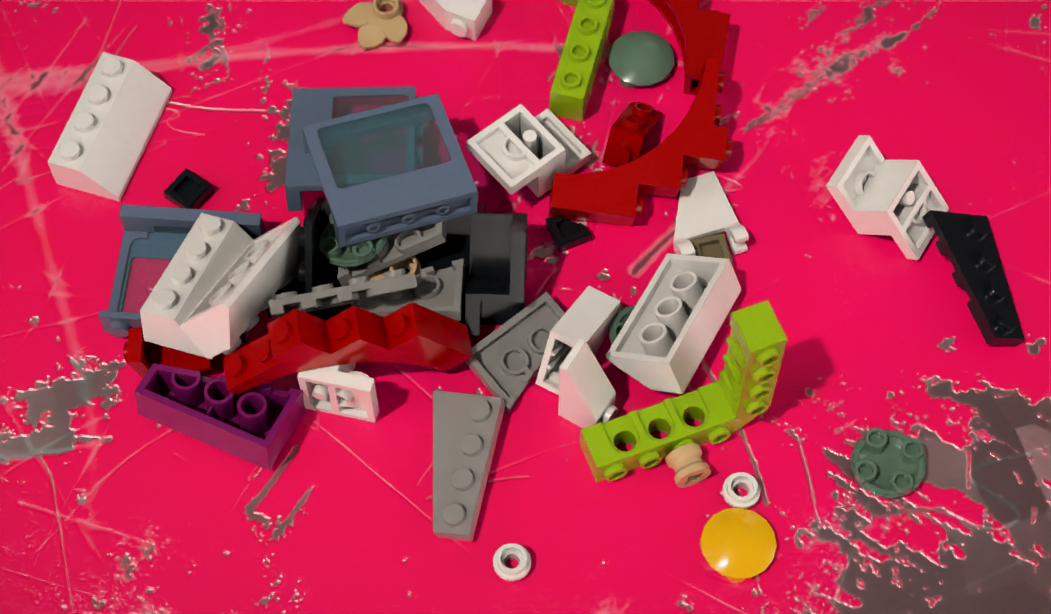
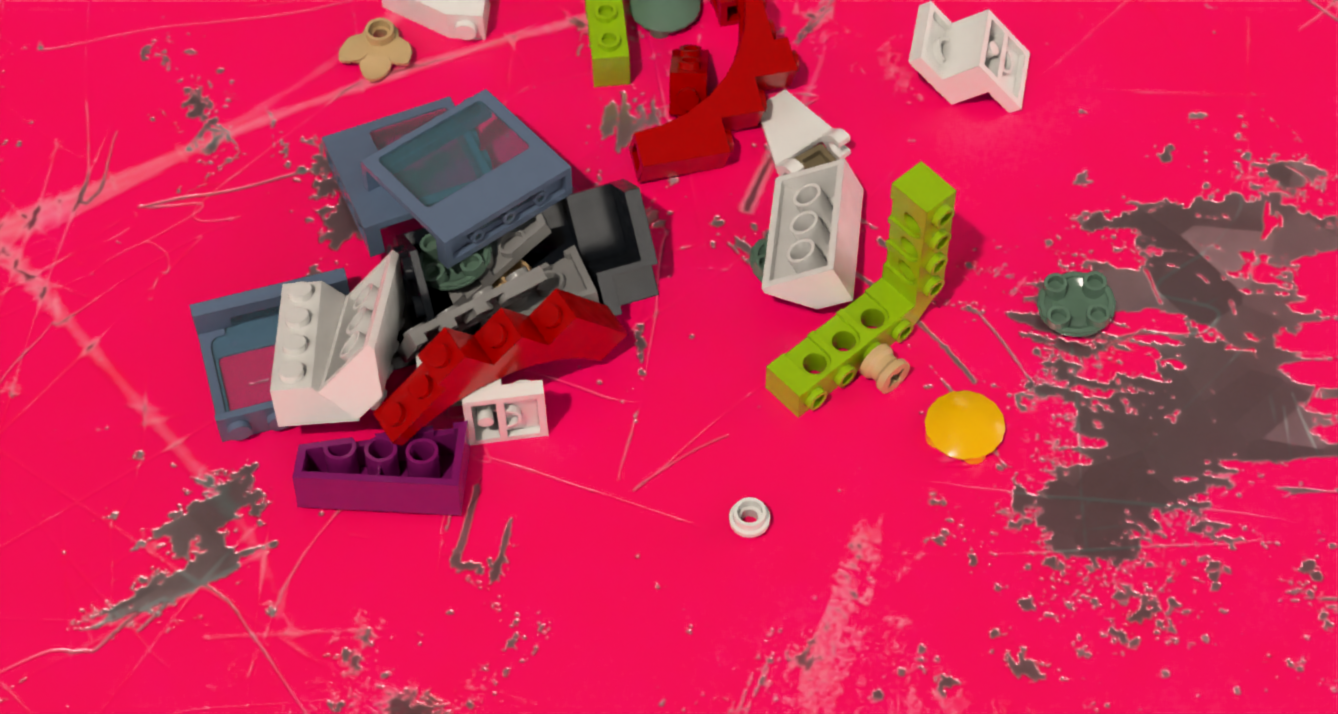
camera: 20 degrees left, 5 degrees down
white slope [47,52,173,202] -> none
red bracket [123,327,213,378] -> none
black tile [163,168,214,209] -> none
light grey wing [433,390,506,542] -> none
light grey wing [465,292,565,413] -> none
white bracket [466,104,592,198] -> none
white slope [535,286,620,395] -> none
black tile [545,216,592,253] -> none
white slope [558,338,618,428] -> none
white plate [722,472,760,509] -> none
black wing [922,210,1025,346] -> none

